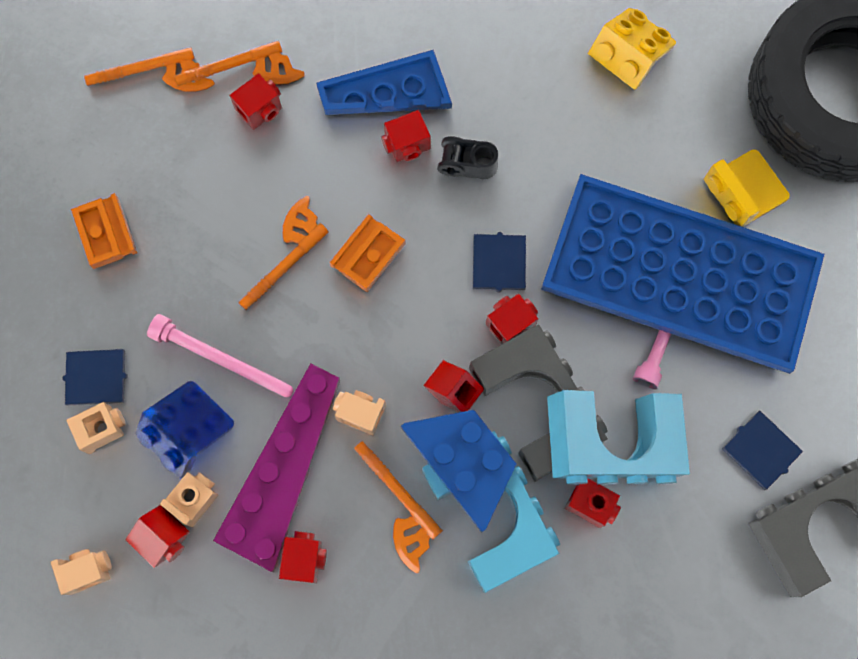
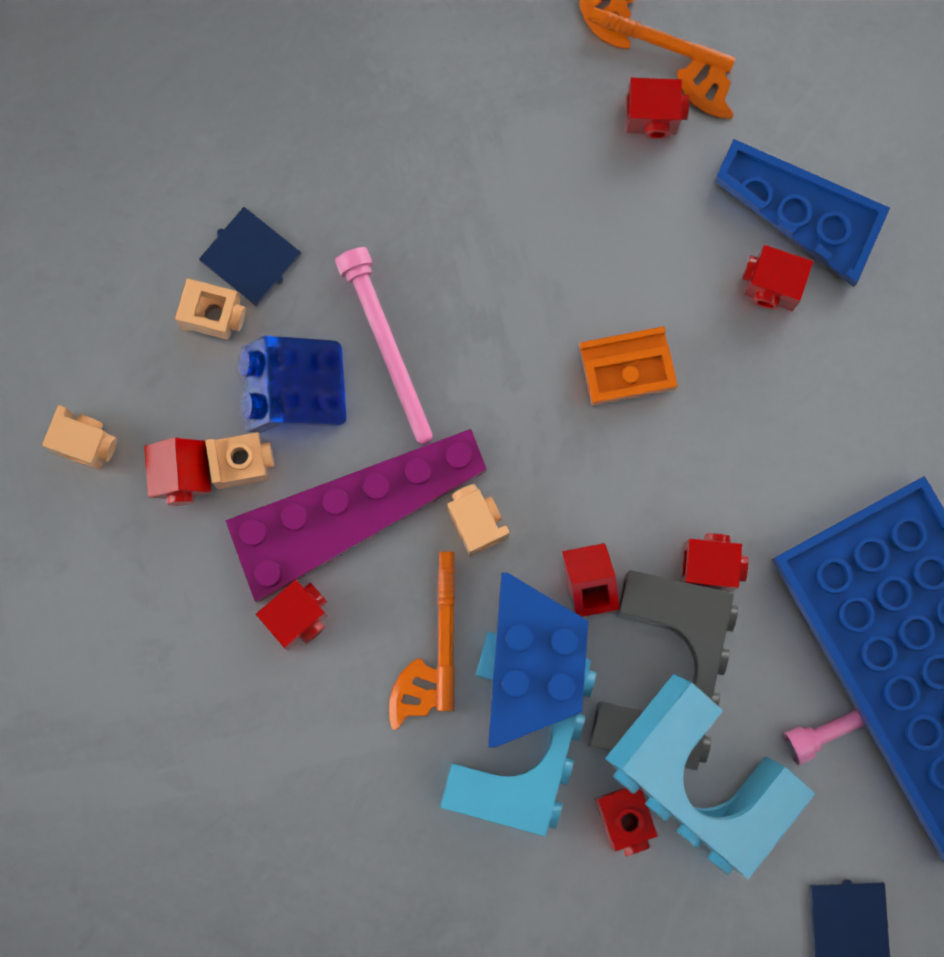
camera: 40 degrees right, 5 degrees up
orange plate [71,193,137,269] -> none
orange piece [238,196,329,310] -> none
black piece [437,136,498,180] -> none
dark blue piece [473,232,526,293] -> none

